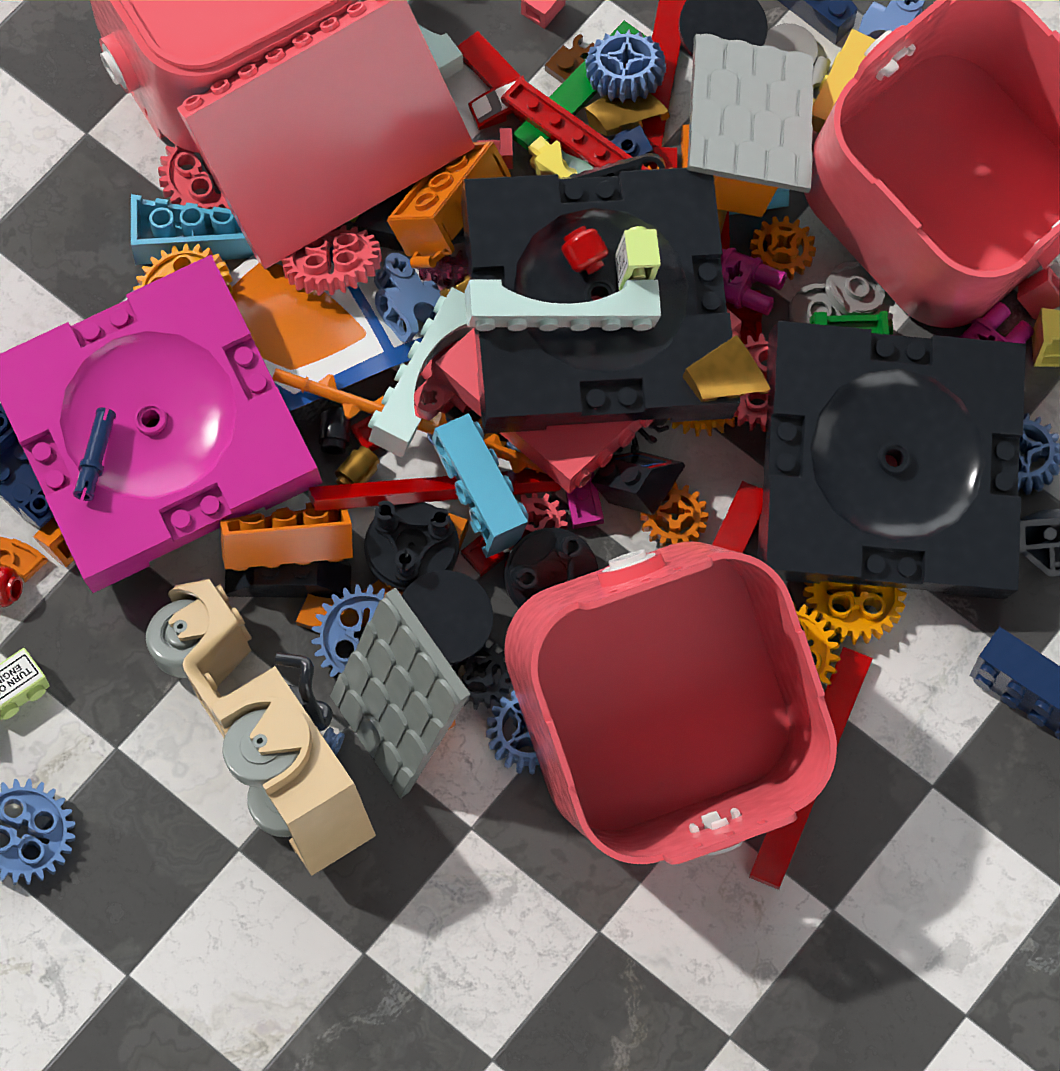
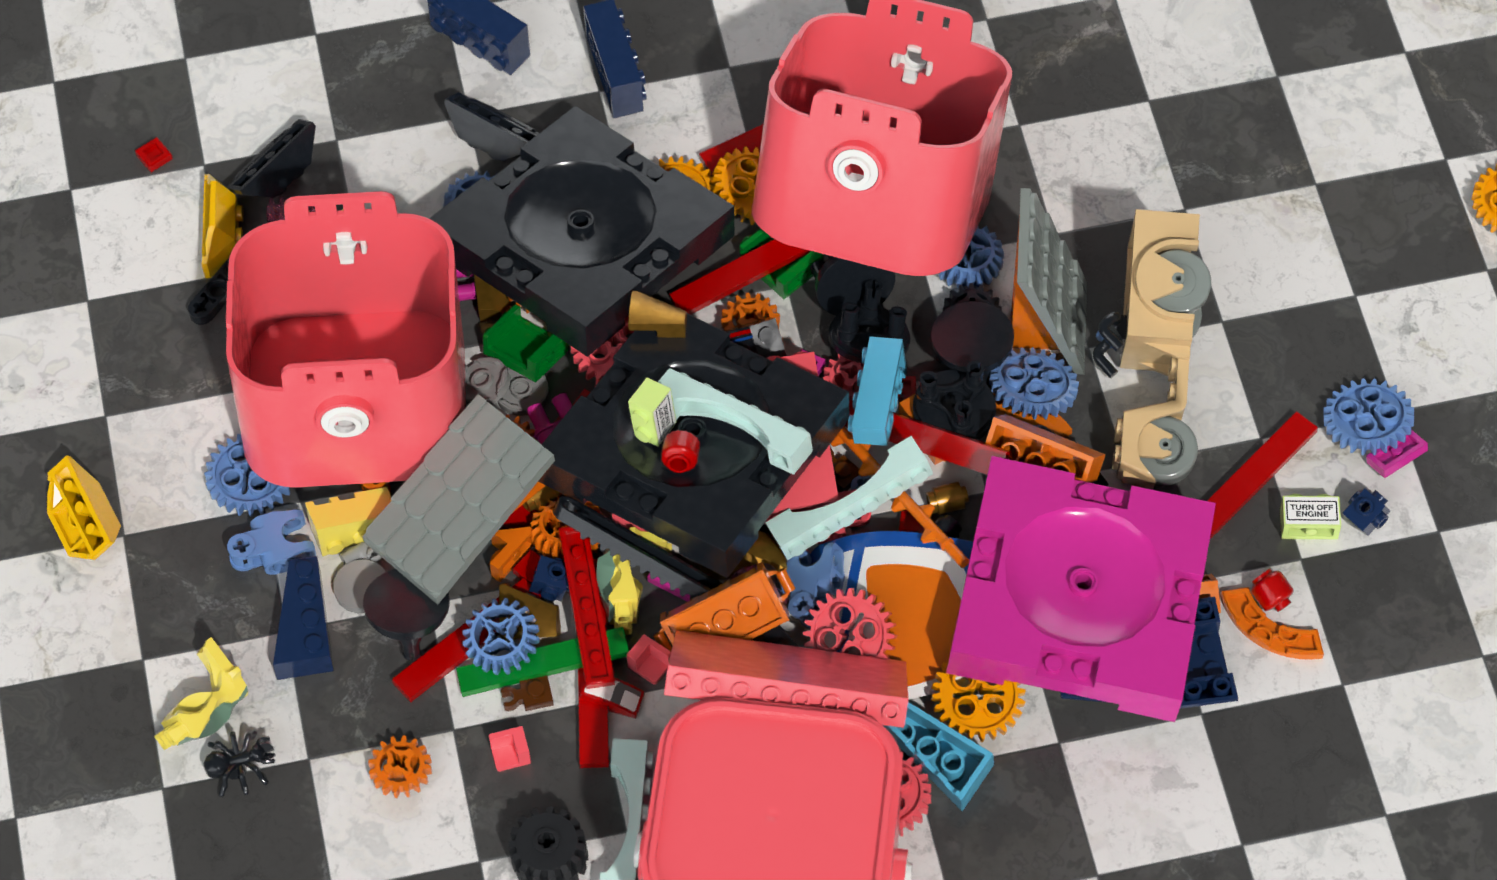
camera: 140 degrees left, 10 degrees down
dark blue pin [73,407,116,501] -> none
none -> red tile [1207,411,1318,539]

